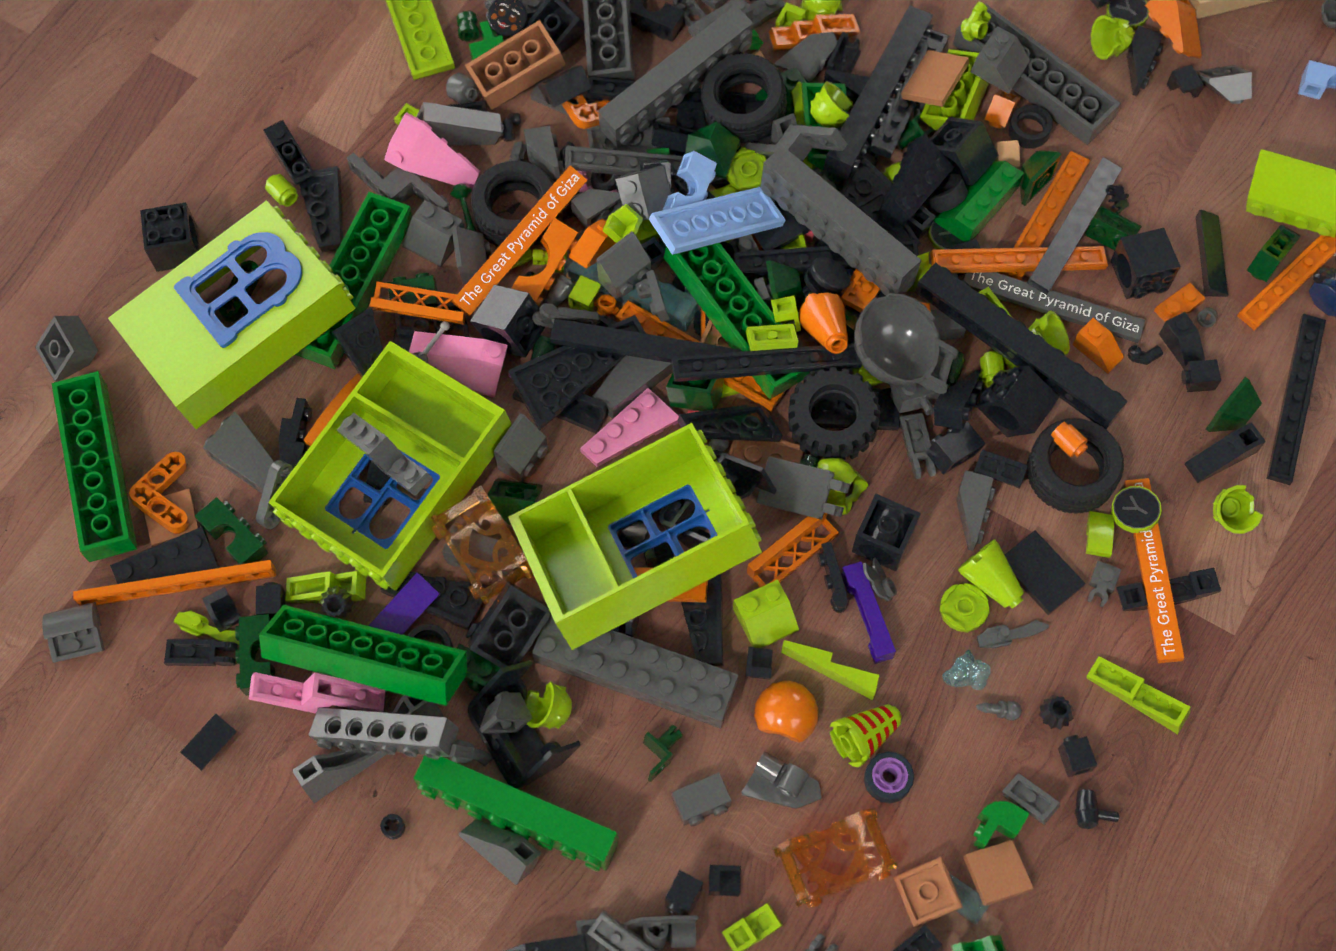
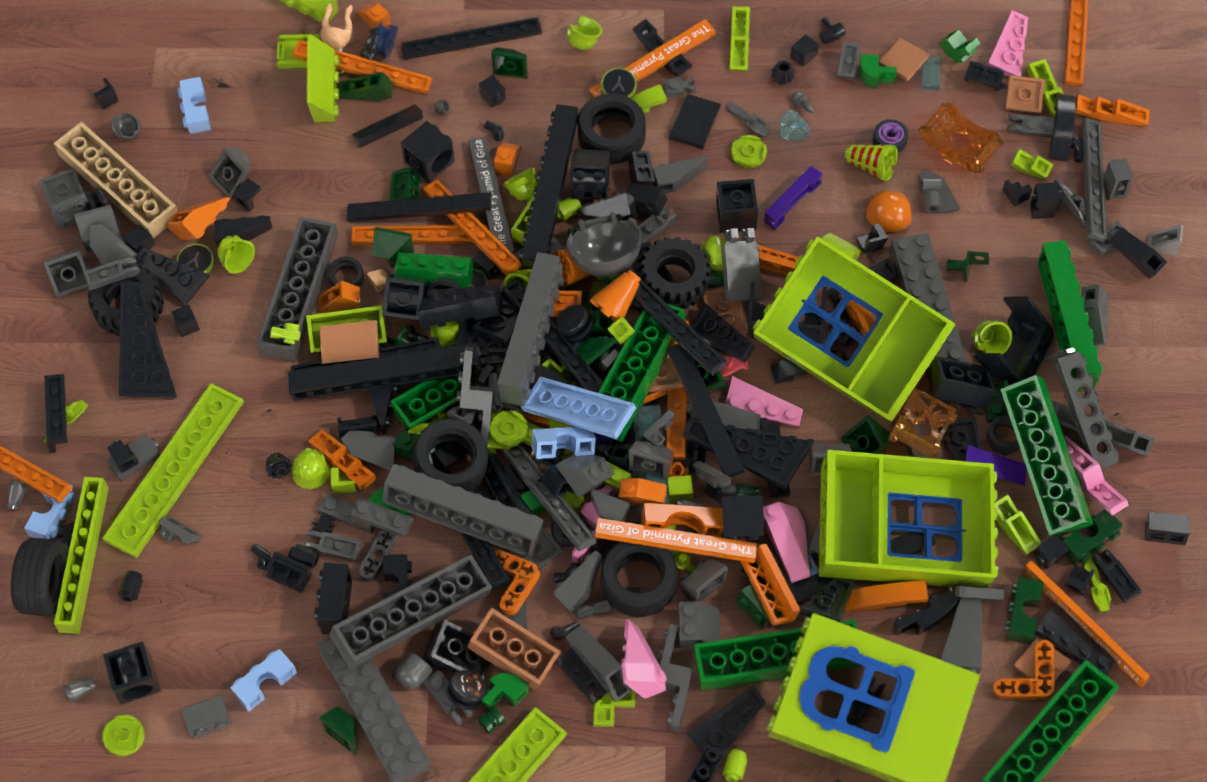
camera: 120 degrees left, 5 degrees down
dark grey brick [42,602,105,663] -> none
black piece [319,585,354,618] -> none
dark grey bracket [337,413,432,496] -> none
black bush [380,814,405,840] -> none
light grey hinge [413,321,450,363] -> none
dark grey head [446,73,479,104] -> none
dark green piece [450,184,476,232] -> none
dark grey slope [480,691,532,733] -> none
black hinge [537,65,592,107] -> none
lime panel [602,204,643,243] -> none
dark grey brick [672,773,732,827] -> none
dark green slope [685,122,740,179] -> none
lime plate [746,324,798,351] -> none
lime slope [781,640,879,700] -> none
lime helmet [810,82,853,129] -> none
black hinge [817,542,848,614] -> none
dark grey plate [863,558,897,601] -> none
nougat tile [893,857,963,927] -> none
lime cone [958,539,1024,609] -> none
dark grey slope [971,26,1030,94] -> none
orange brick [1051,421,1088,457] -> none
black piece [1107,185,1129,214] -> none
orange plate [1154,283,1206,322] -> none
black slope [1159,312,1205,369] -> none
black slope [1185,422,1266,483] -> none

